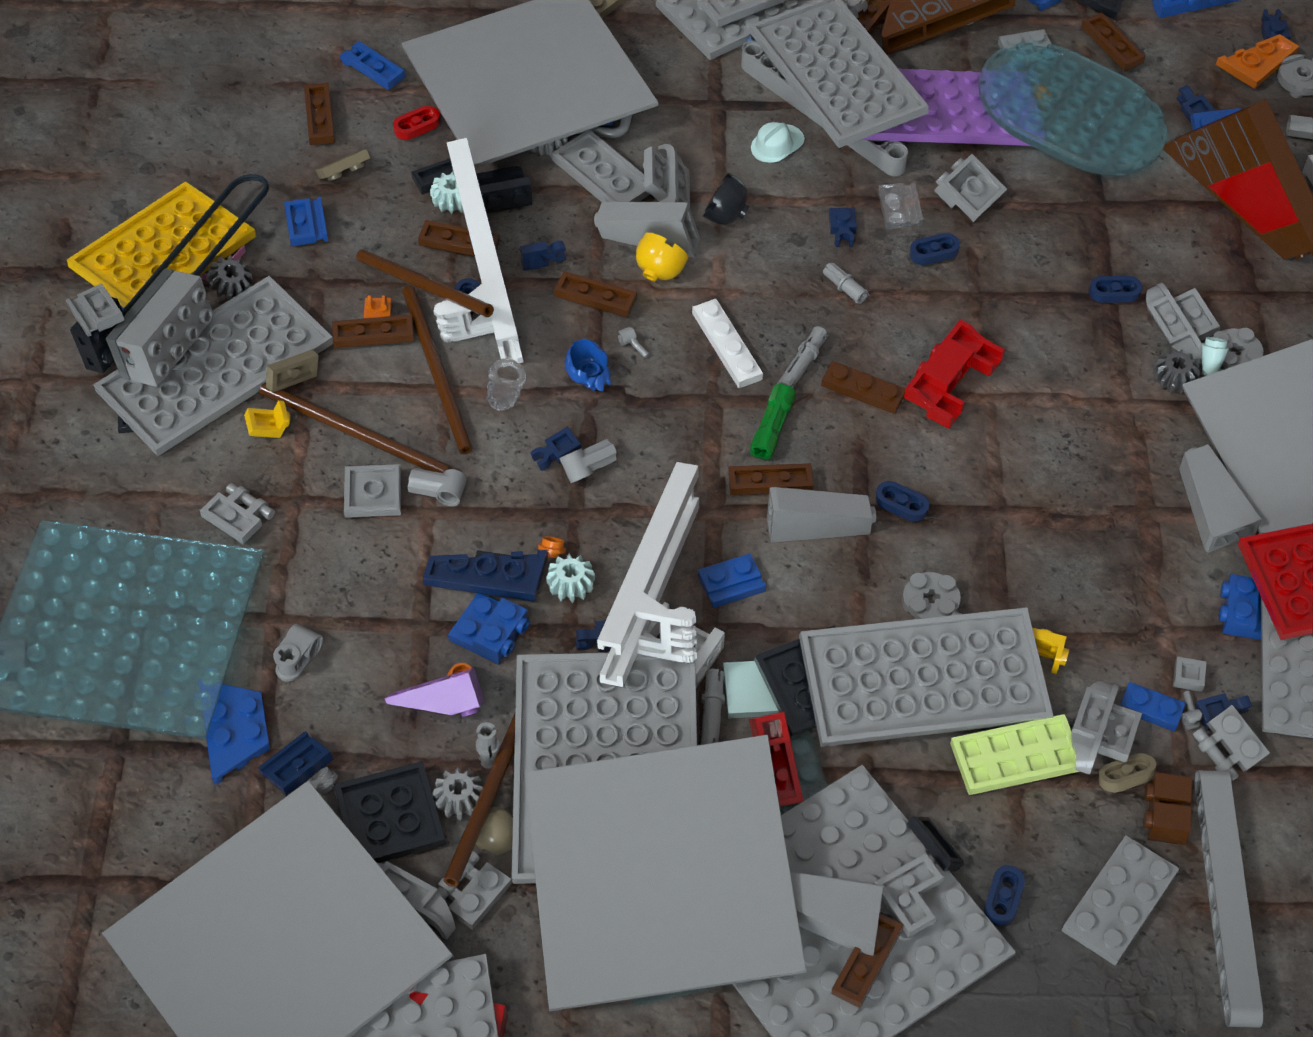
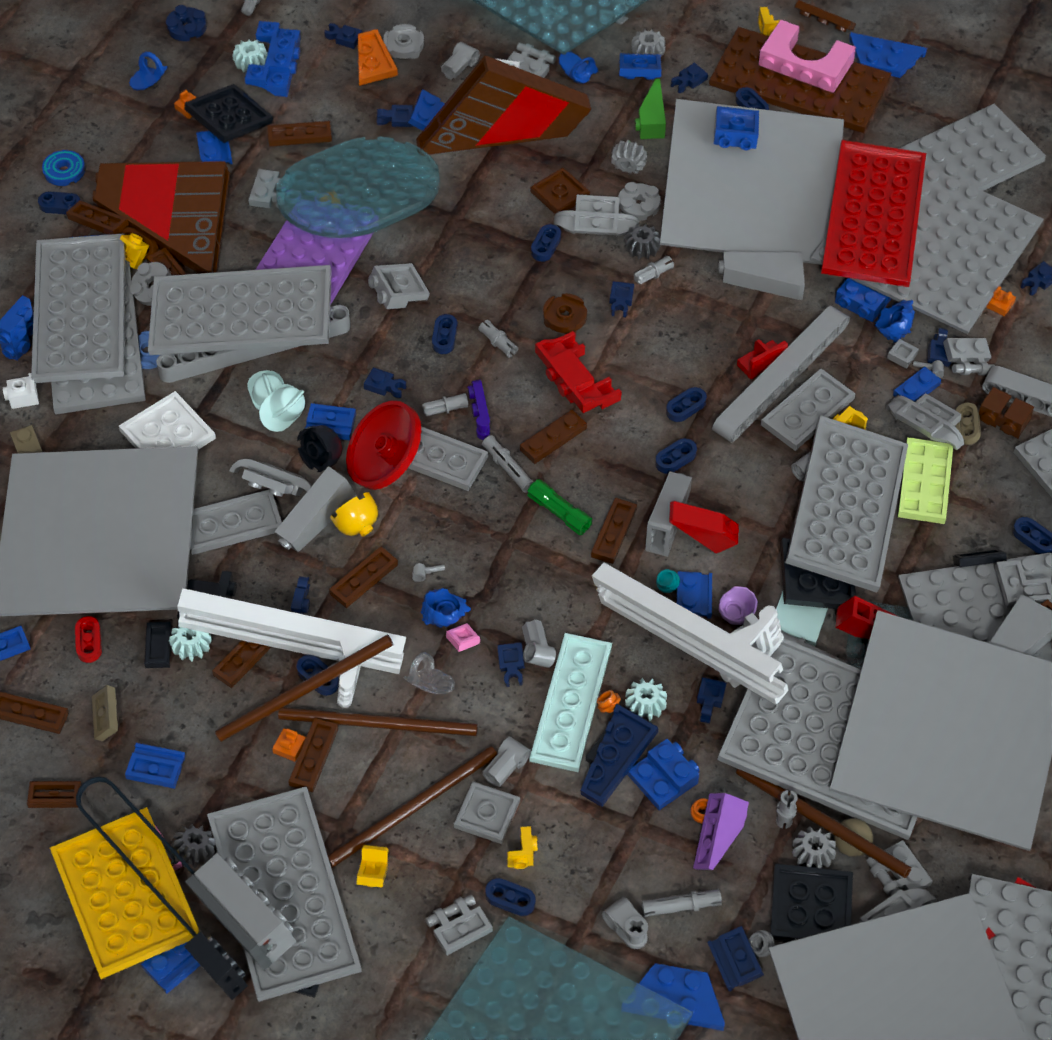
camera: 65 degrees left, 0 degrees up
light grey plate [66,284,124,337] -> none
dark tan plate [266,349,318,393] -> none
white plate [692,299,763,388] -> none
clear plate [878,182,924,229] -> none
light grey plate [902,572,961,619] -> none
light aqua cone [1202,337,1229,376] -> none
none -> reddish brown tile [27,781,82,808]
none -> white plate [119,391,216,450]
none -> light aqua piece [259,384,305,432]
none -> blue plate [305,403,356,441]
none -> red dish [346,401,421,490]
none -> light grey plate [408,427,488,491]
none -> bright pink tile [446,623,480,652]
none -> dark purple plate [468,380,490,440]
none -> light grey pin [479,320,518,358]
none -> dark blue plate [485,878,536,916]
none -> yellow bracket [507,826,538,869]
none -> reddish brown tile [530,167,590,214]
none -> light aqua tile [530,633,612,772]
none -> reddish brown plate [543,293,587,334]
none -> dark blue plate [610,281,634,318]
none -> light grey gear [611,140,647,174]
none -> light grey axle [634,256,674,285]
none -> light grey pin [641,888,722,917]
none -> teal plate [656,569,680,593]
none -> dark blue plate [666,387,707,422]
none -> red slope [669,501,739,554]
none -> light grey beam [712,305,850,443]
none -> lavender hair [719,586,758,625]
none -> red panel [737,339,788,380]
none -> light grey plate [761,369,856,451]
none -> blue hair [875,299,915,343]

